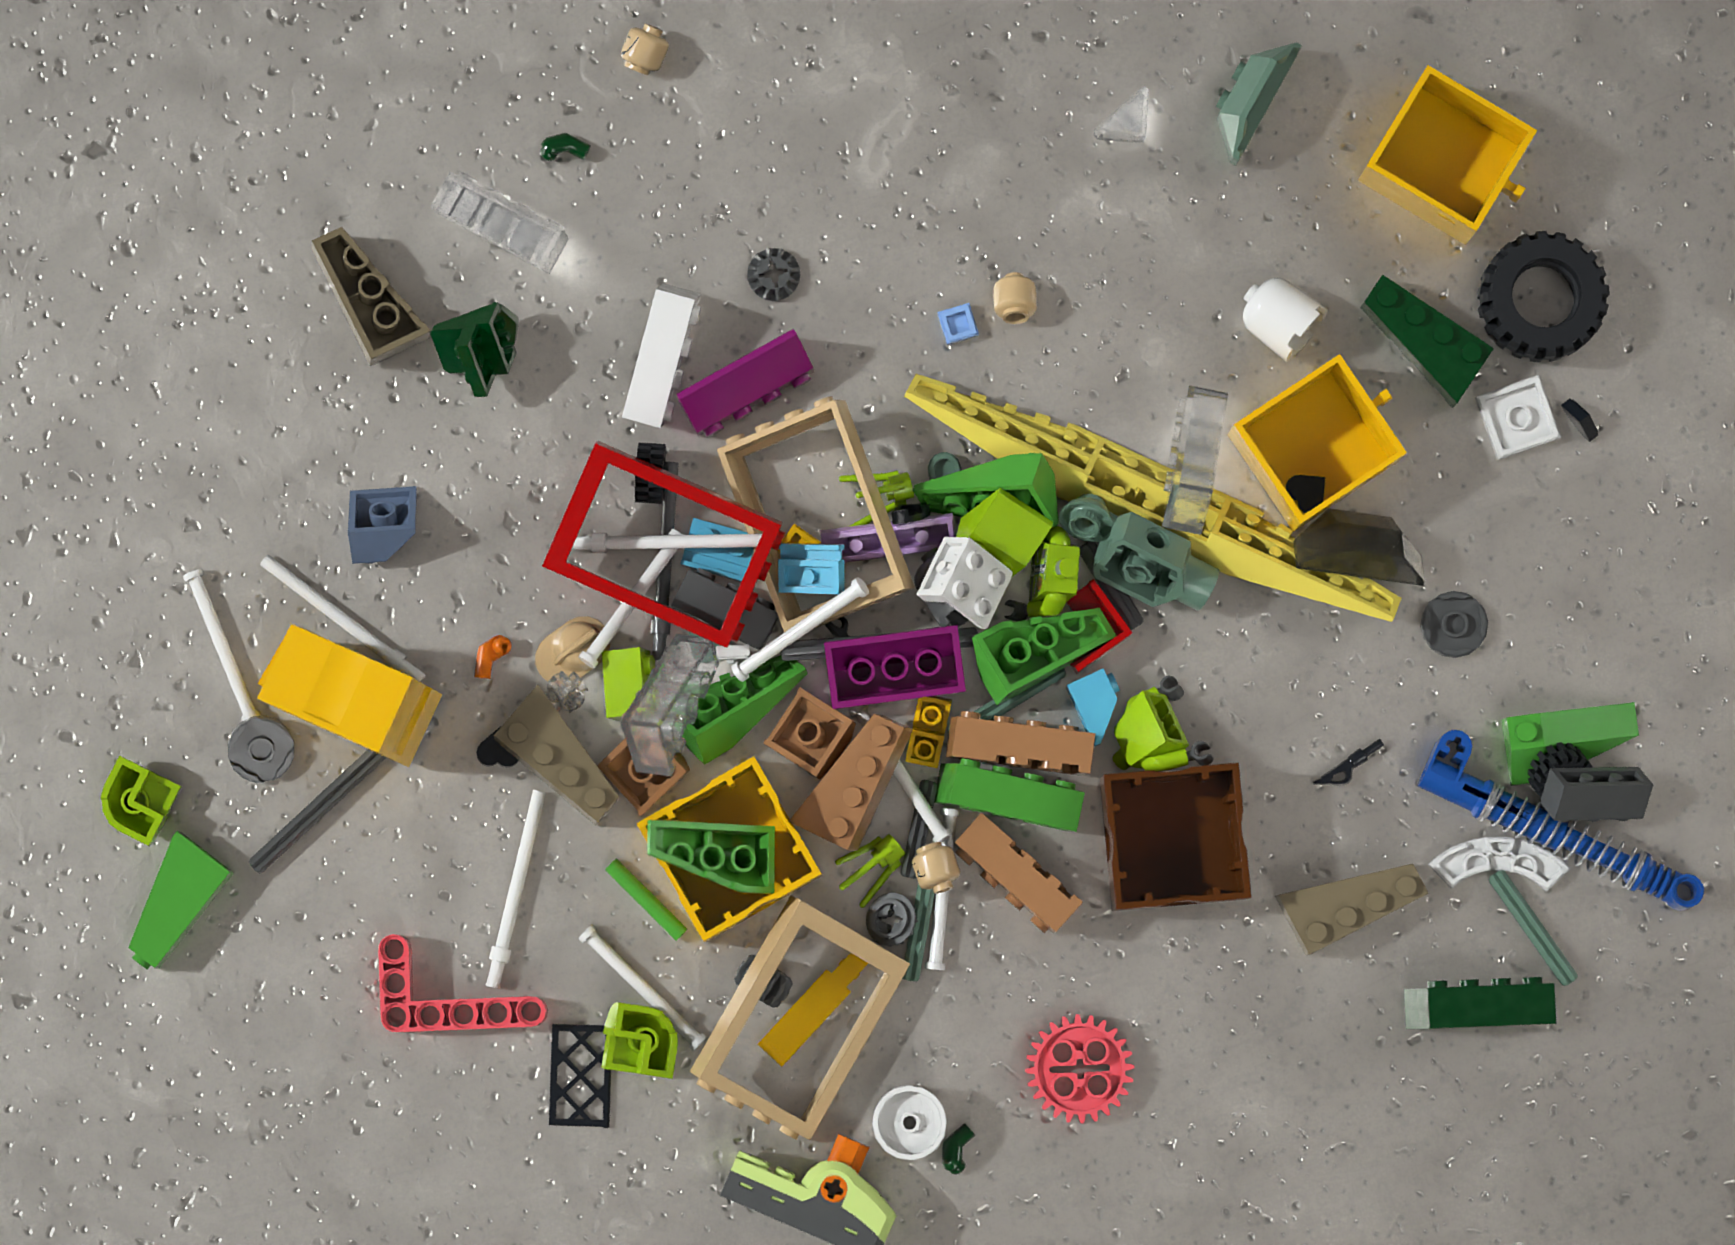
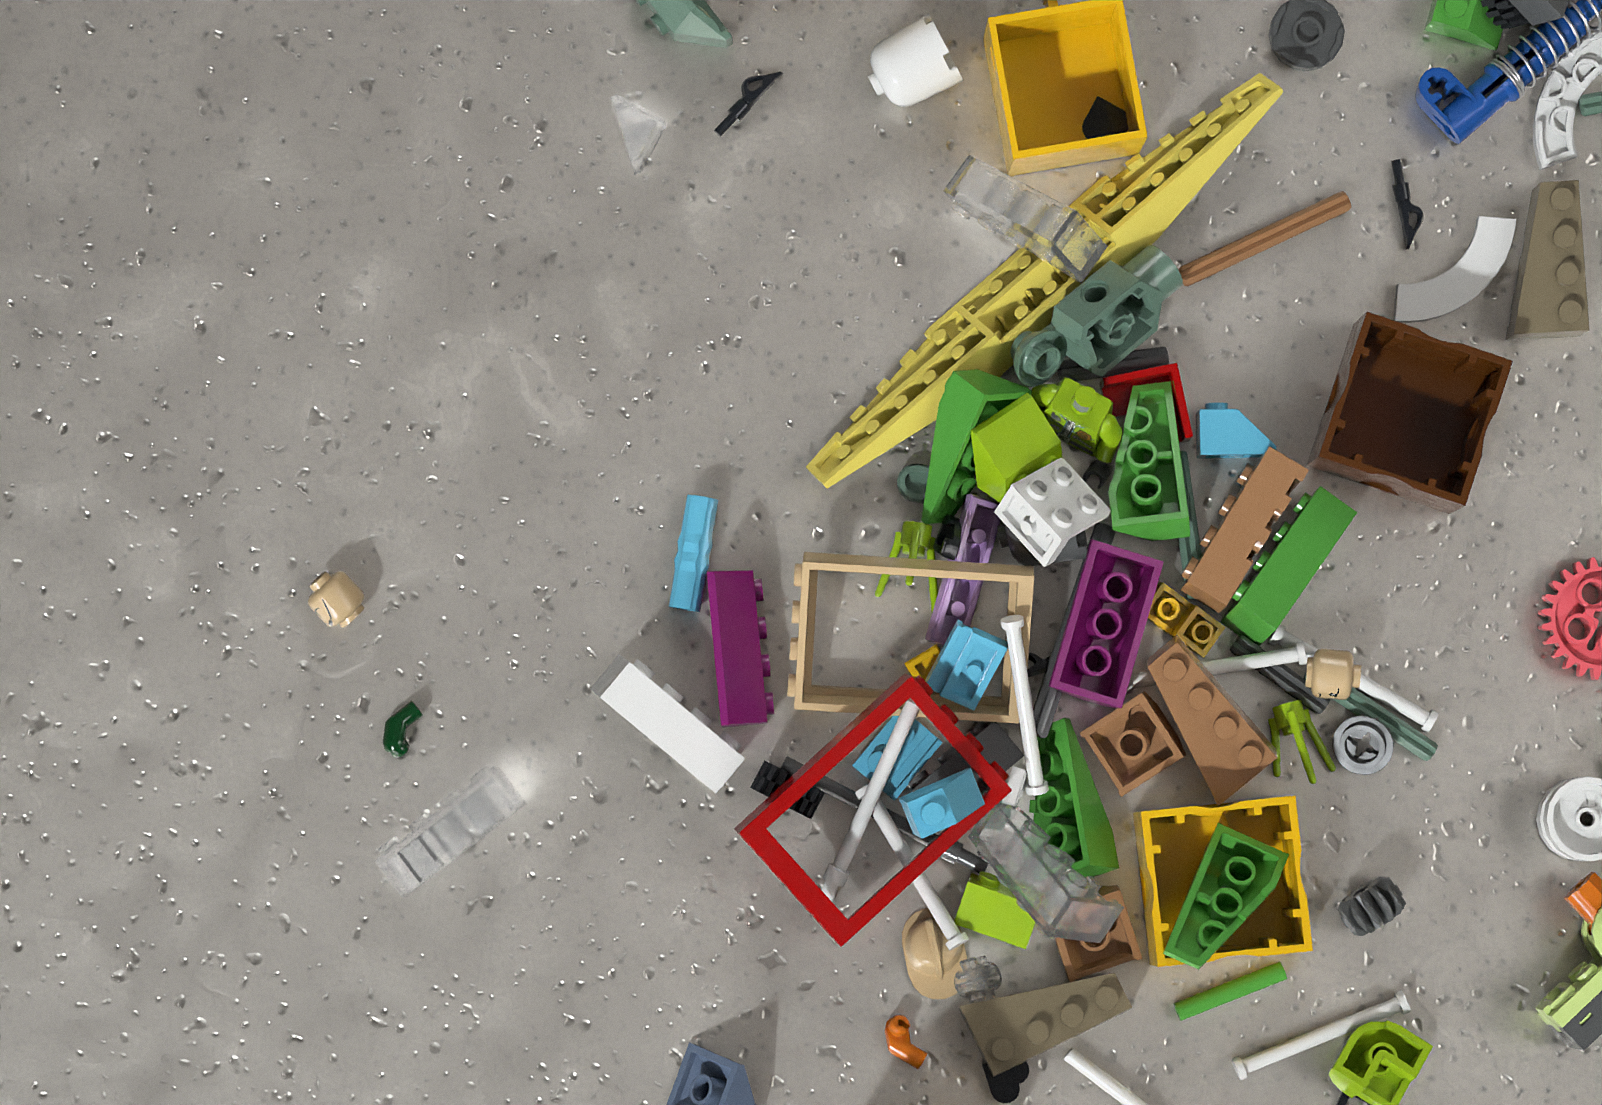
camera: 65 degrees left, 0 degrees up
dark tan wedge [311,227,431,366] -> none
dark green piece [430,302,519,397] -> none
tan window [690,895,910,1140] -> none
dark grey gear [747,248,800,301] -> none
yellow piece [757,953,868,1067] -> none
light blue tile [937,303,979,345] -> none
medium nougat wedge [954,812,1083,934] -> none
tan head [993,272,1037,324] -> none
lime torso [1112,676,1214,771] -> none
clear smoke wedge [1293,508,1425,586] -> none
none -> medium azure axle [668,495,719,612]
none -> black hand [714,71,783,137]
none -> medium azure slope [899,768,985,839]
none -> medium nougat axle [1178,191,1352,286]
none -> white tile [1394,216,1516,323]

